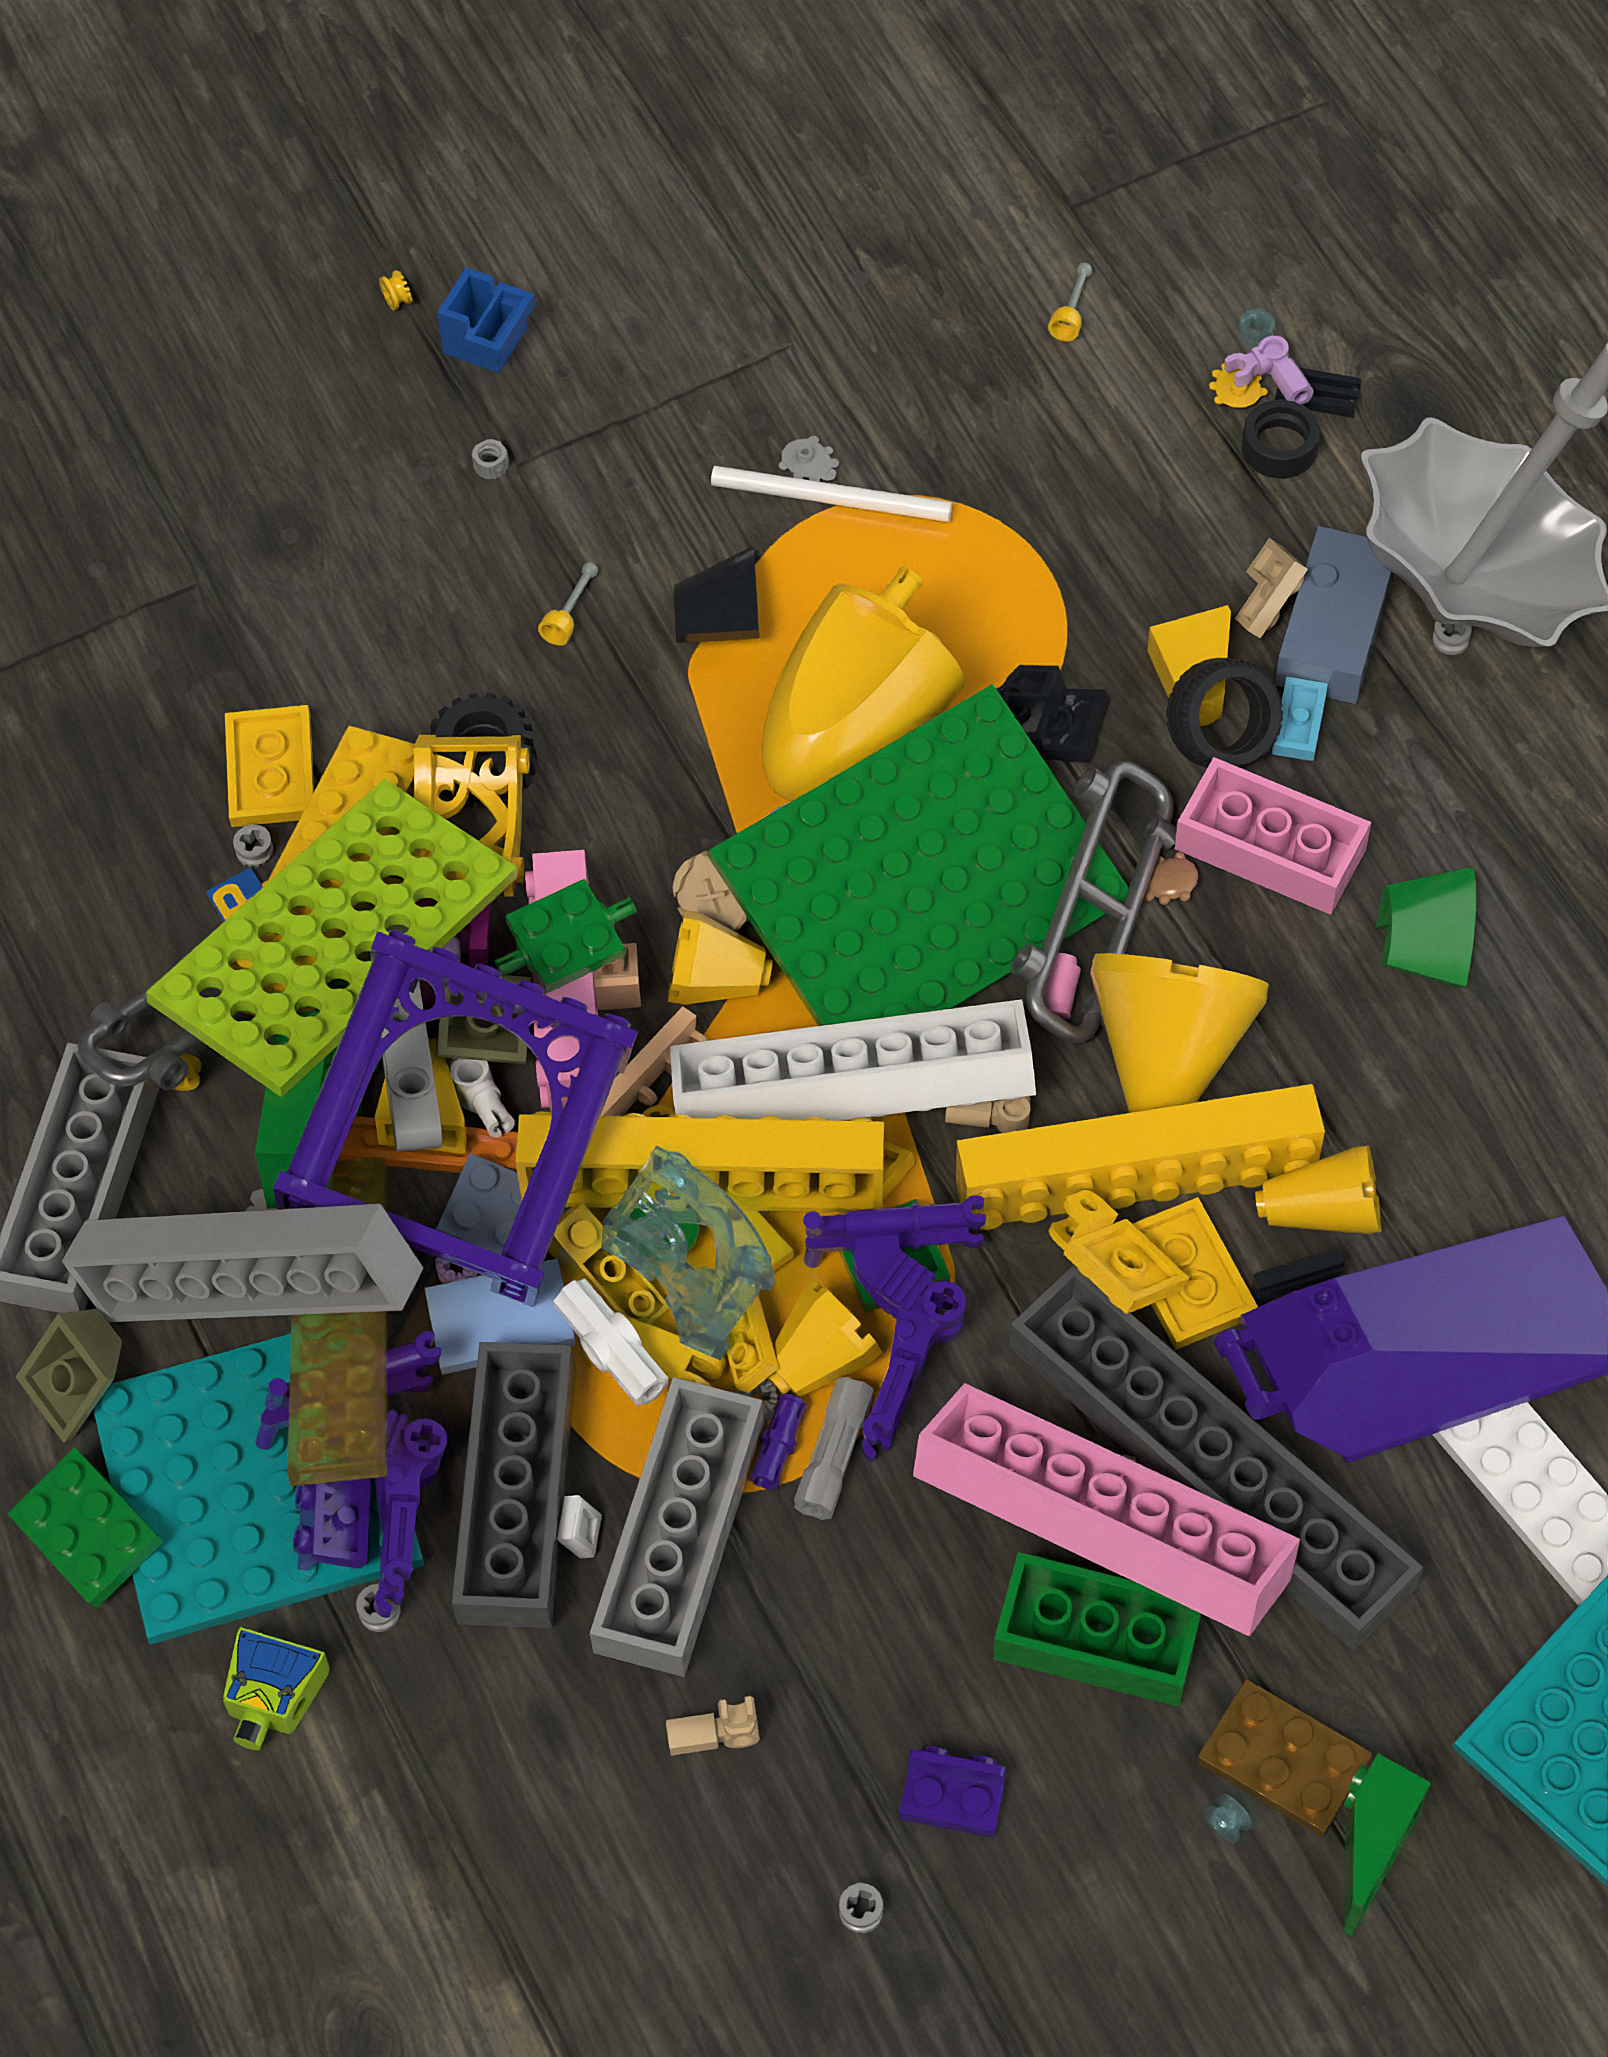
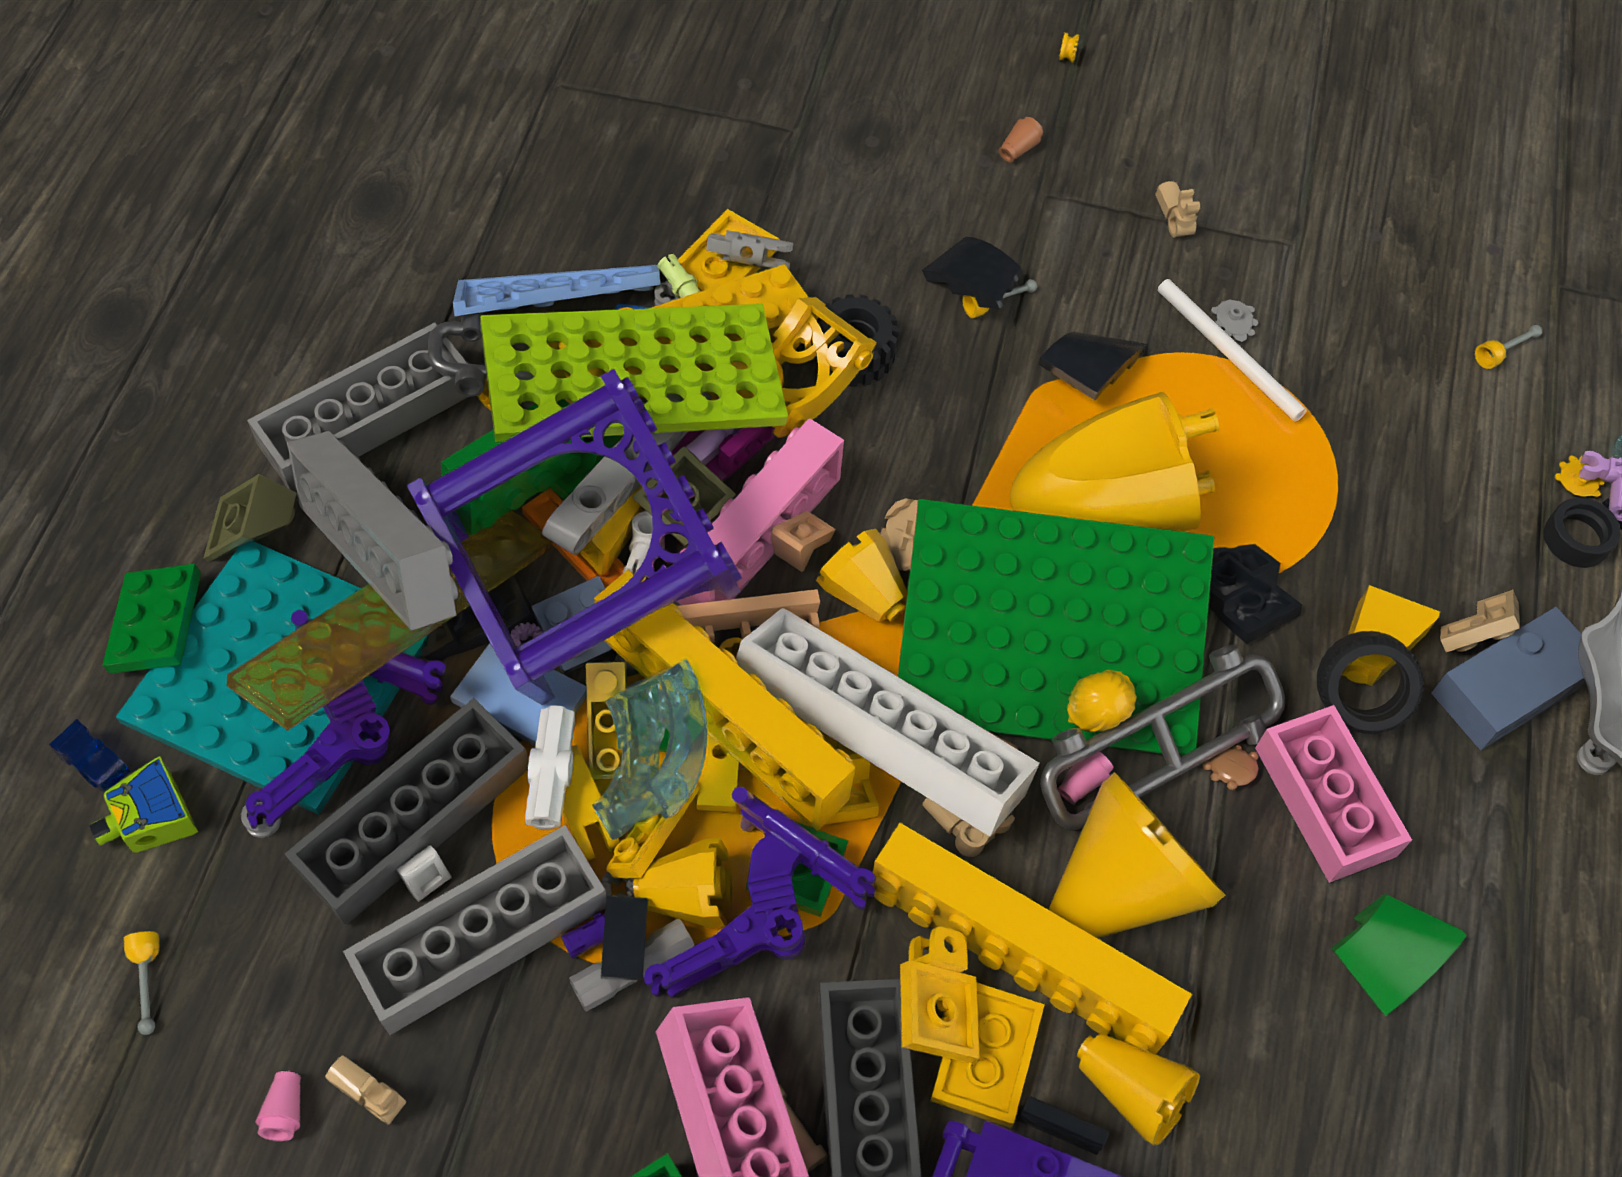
camera: 35 degrees right, 0 degrees up
dark purple bracket [293,1466,371,1571] -> none
blue plate [437,267,535,373] -> none
light grey axle [472,439,509,479] -> none
green plate [494,879,637,993] -> none
medium azure plate [1272,676,1328,761] -> none
none -> clear blue leg [49,719,131,793]
none -> hinge [124,931,159,1035]
none -> bright pink cone [256,1071,301,1141]
none -> light blue wing [453,265,660,316]
none -> black slope [601,896,648,980]
none -> yellowish green pin [657,254,700,298]
none -> light grey hinge [706,230,793,269]
none -> black slope [922,236,1023,309]
none -> nougat cone [999,117,1043,162]
none -> yellow hair [1067,670,1137,732]
none -> tan bar [1156,181,1200,238]

